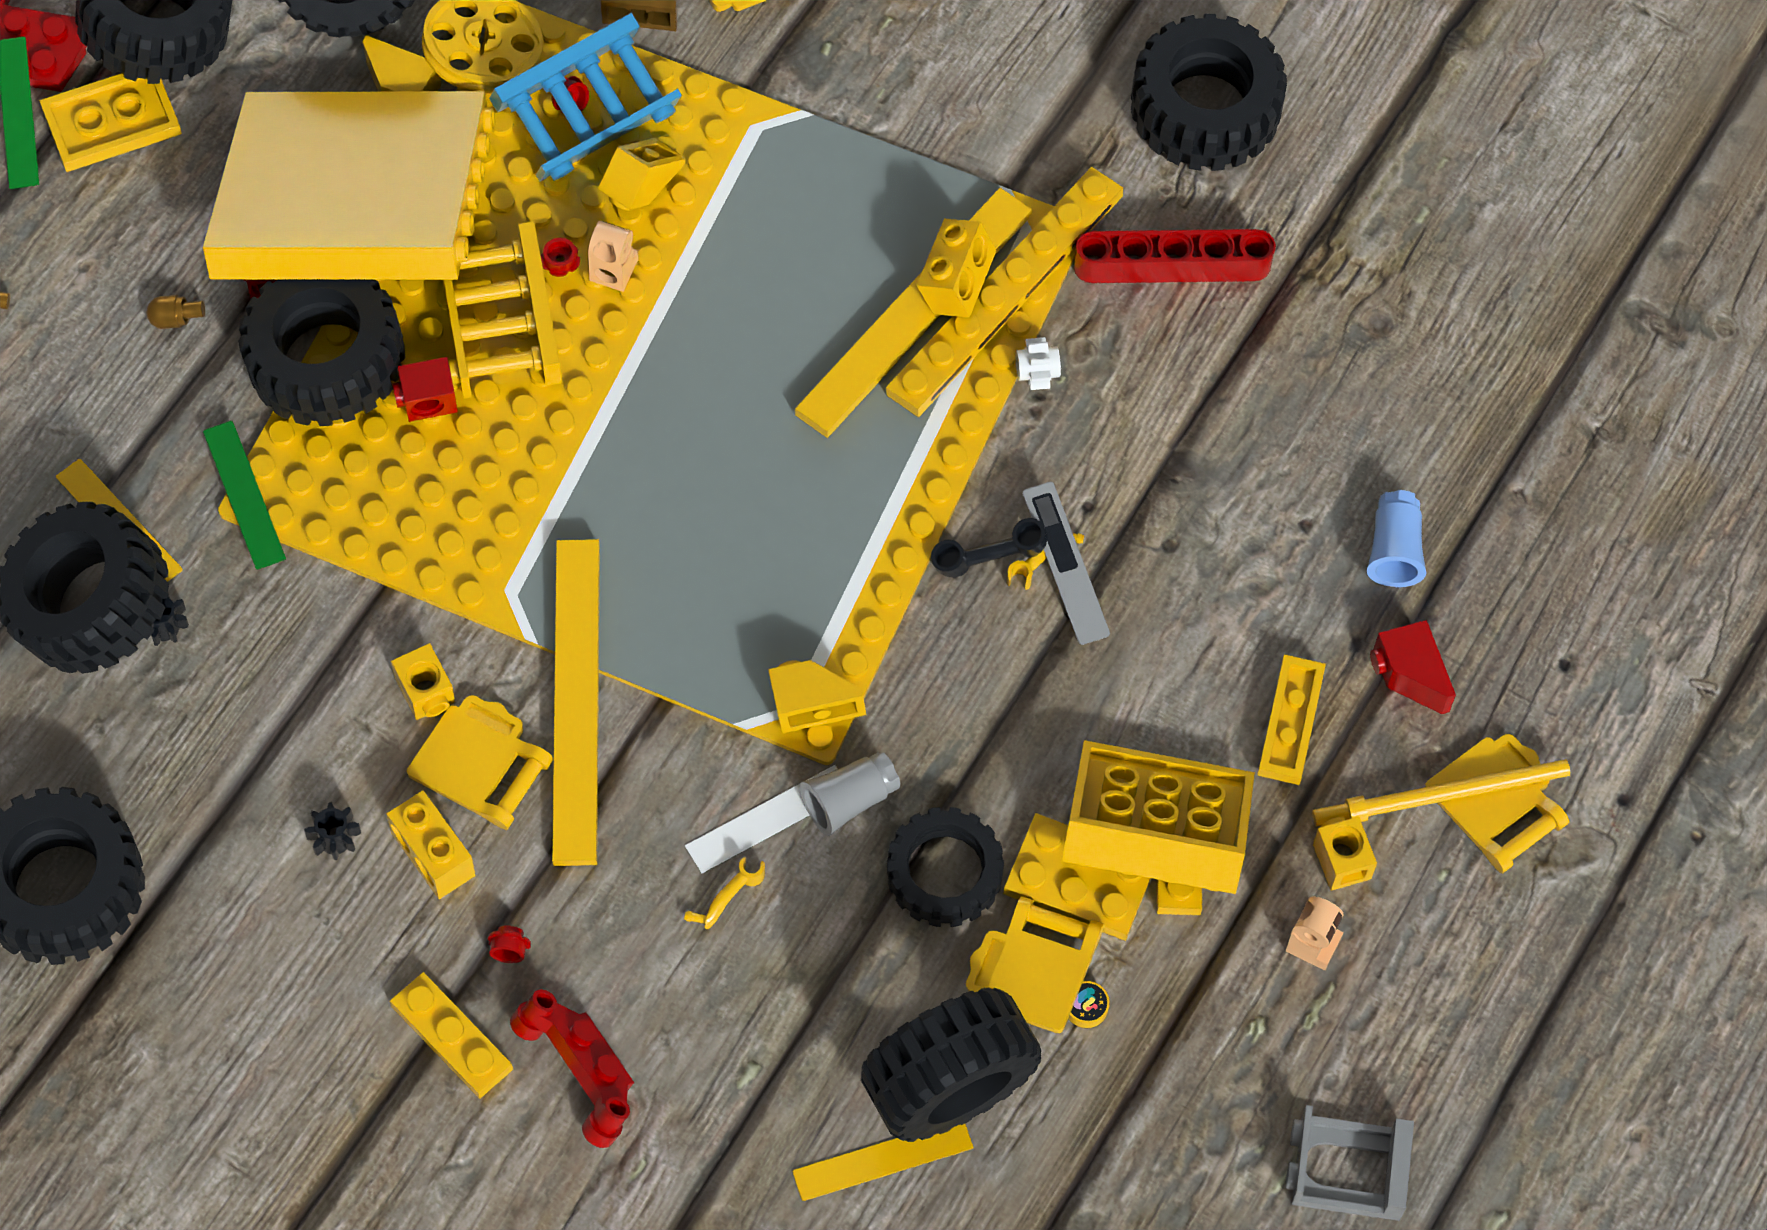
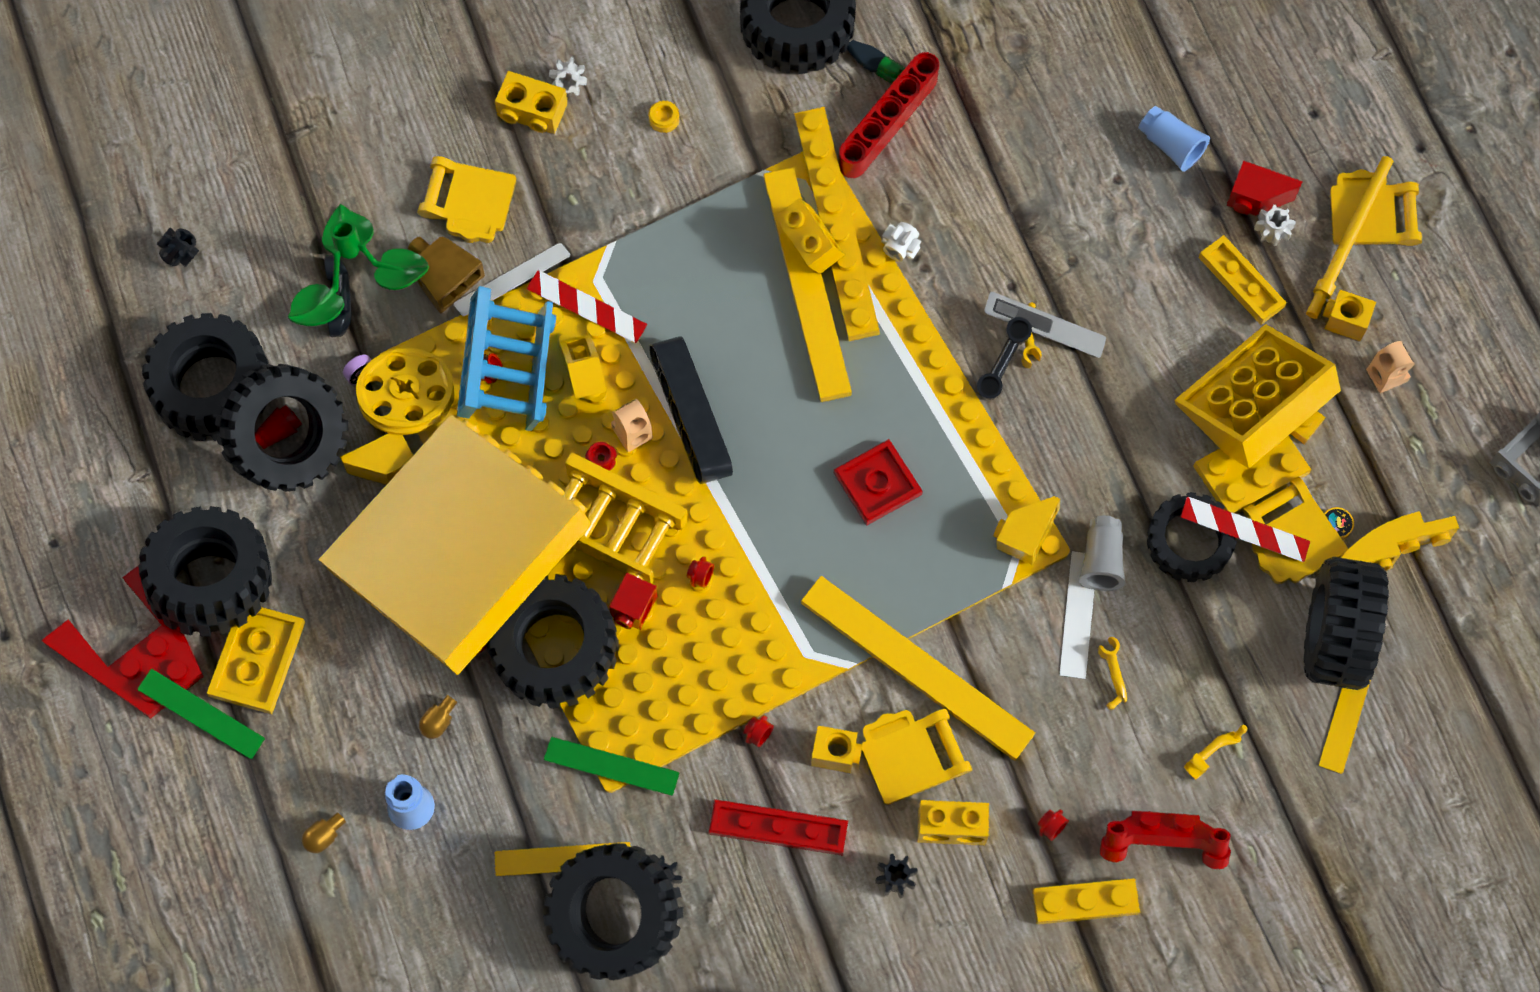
camera: 50 degrees left, 5 degrees up
none -> light blue plant [385,774,435,830]
none -> white sticker [453,243,570,316]
none -> sticker [527,270,647,343]
none -> yellow tile [648,101,679,133]
none -> black beam [649,336,733,484]
none -> red plate [686,556,714,588]
none -> red tile [709,799,848,856]
none -> red plate [744,715,774,747]
none -> red tile [834,439,923,526]
none -> black piece [847,40,905,84]
none -> sticker [1181,497,1310,562]
none -> yellow piece [1184,725,1248,780]
none -> white gear [1254,205,1296,246]
none -> yellow slope [1341,511,1459,571]

